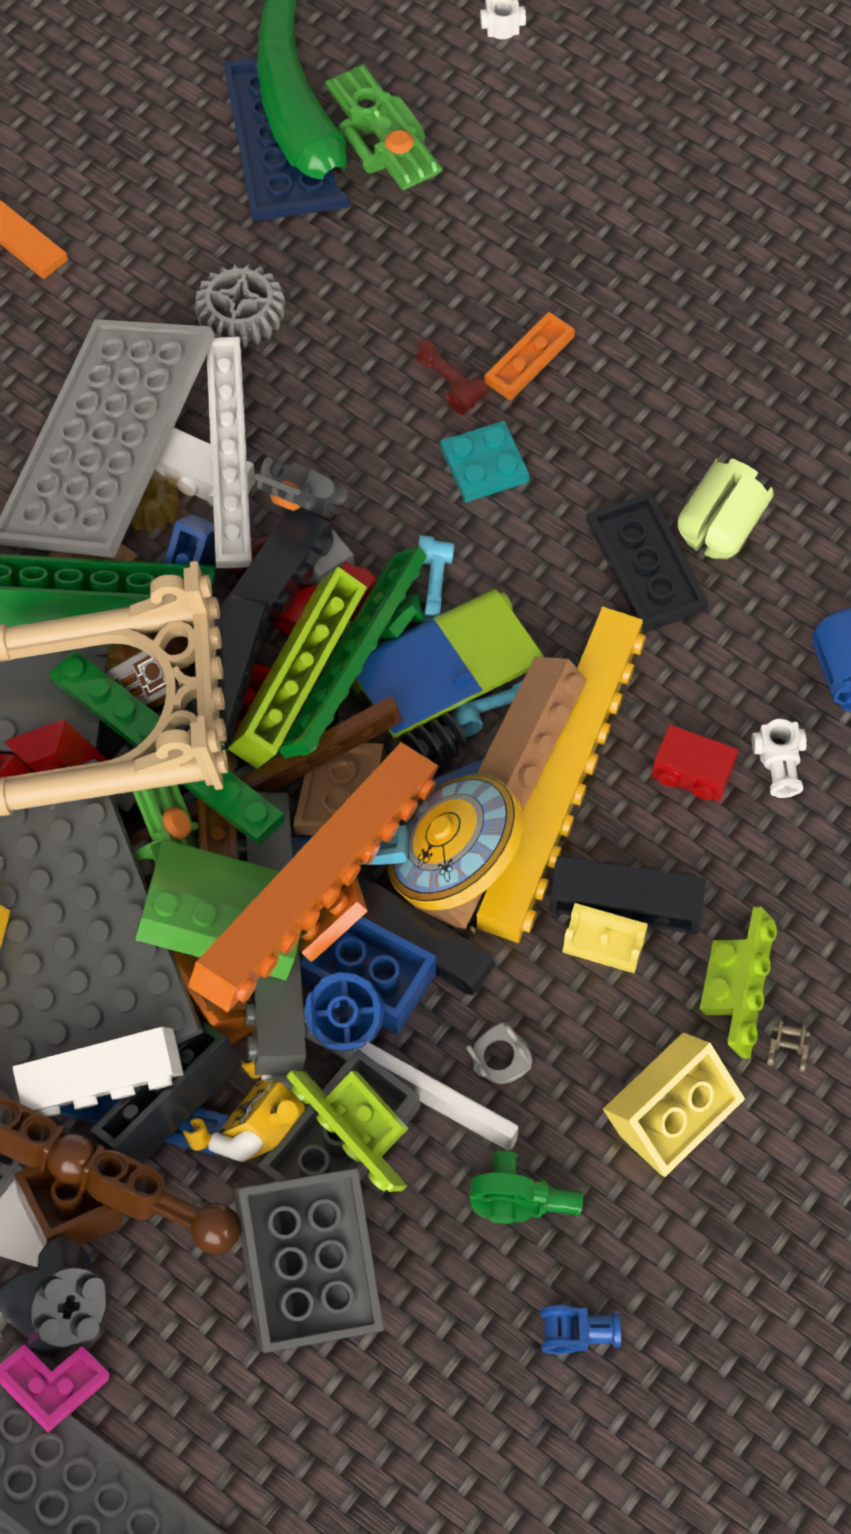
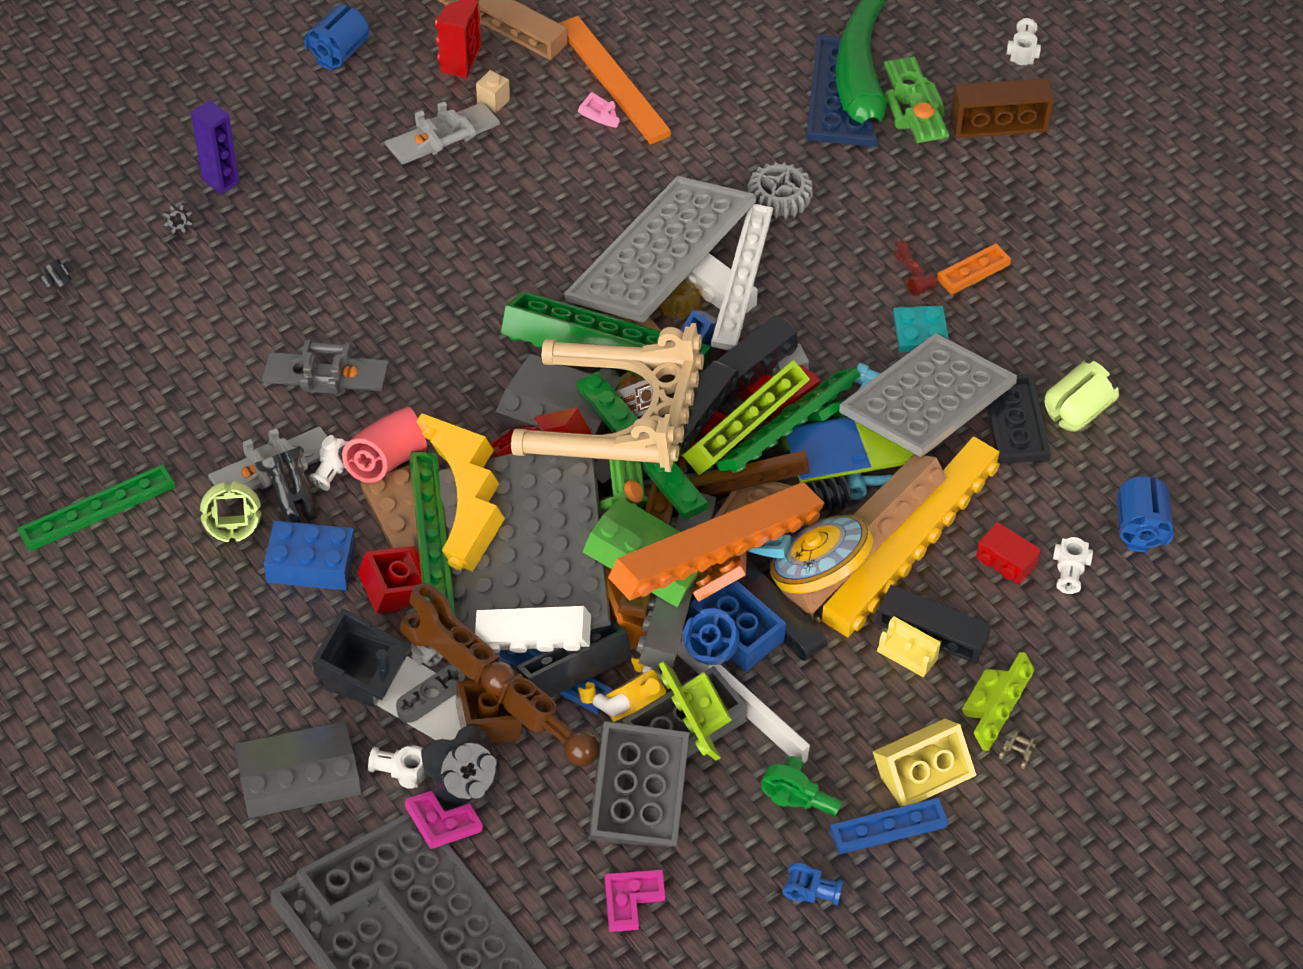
camera: 15 degrees right, 10 degrees down
dark grey piece [253,457,349,519] -> none
light grey piece [467,1022,532,1085] -> none
none -> dark pink plate [604,870,665,932]
none -> blue plate [830,798,948,855]
none -> light grey plate [839,333,1017,457]
none -> reddish brown brick [950,78,1054,138]

